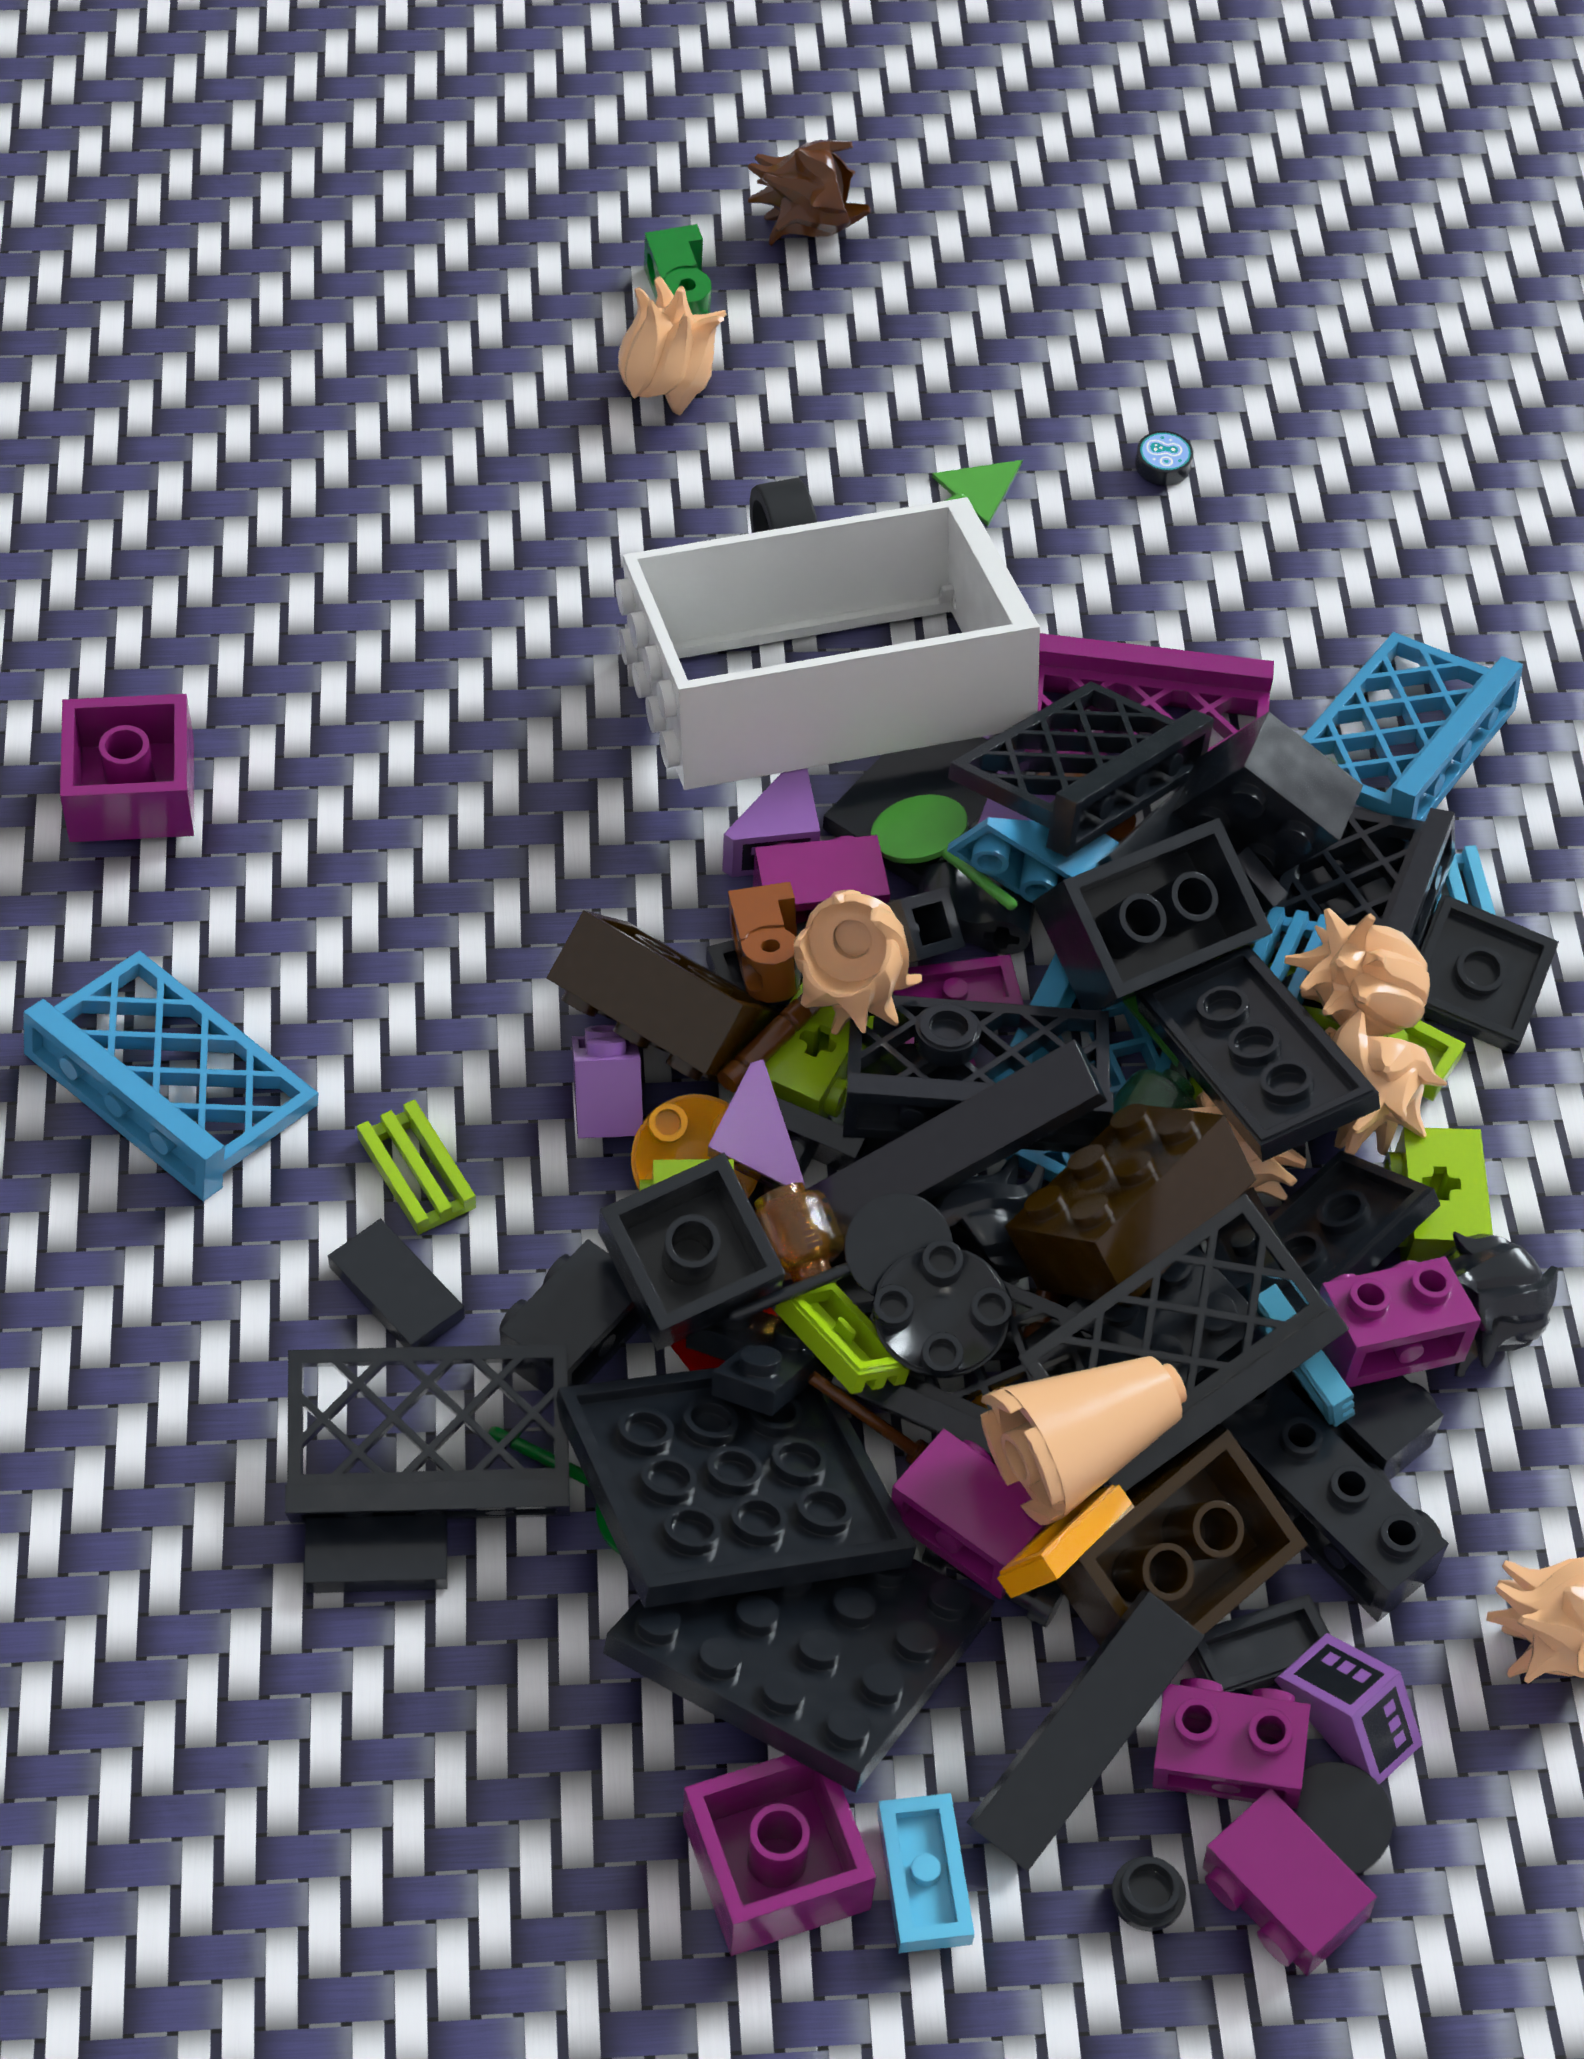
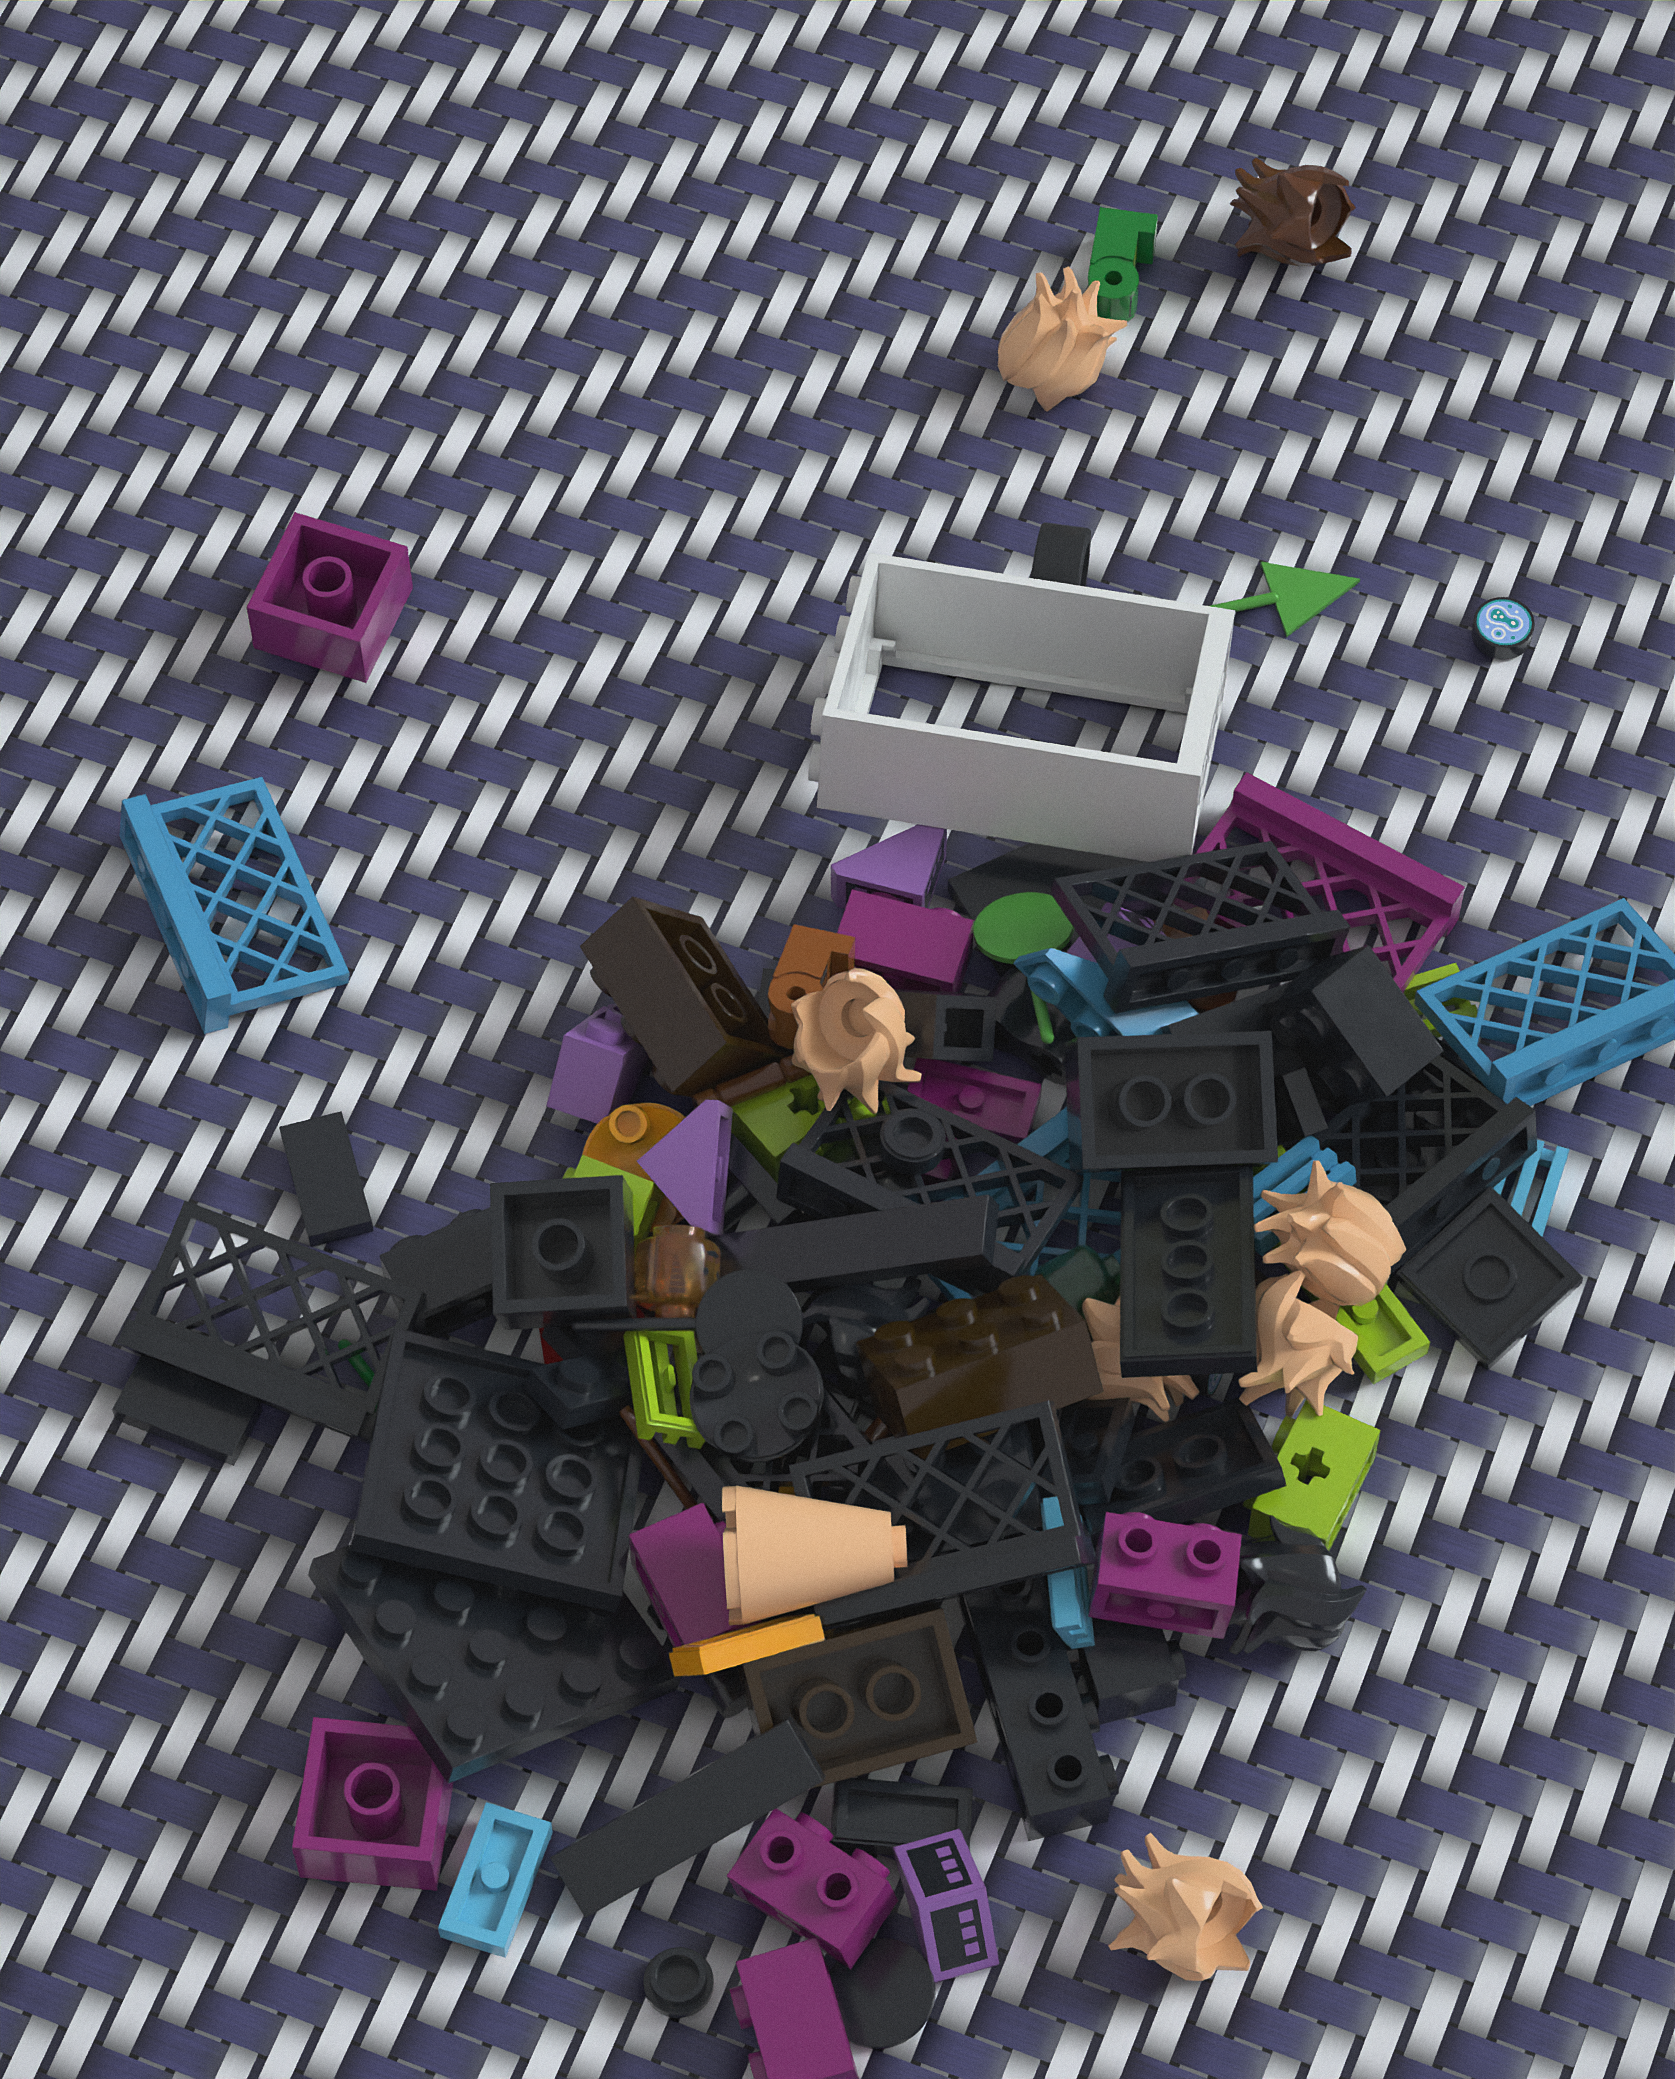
camera: 30 degrees right, 5 degrees up
lime tile [357,1099,476,1235] -> none

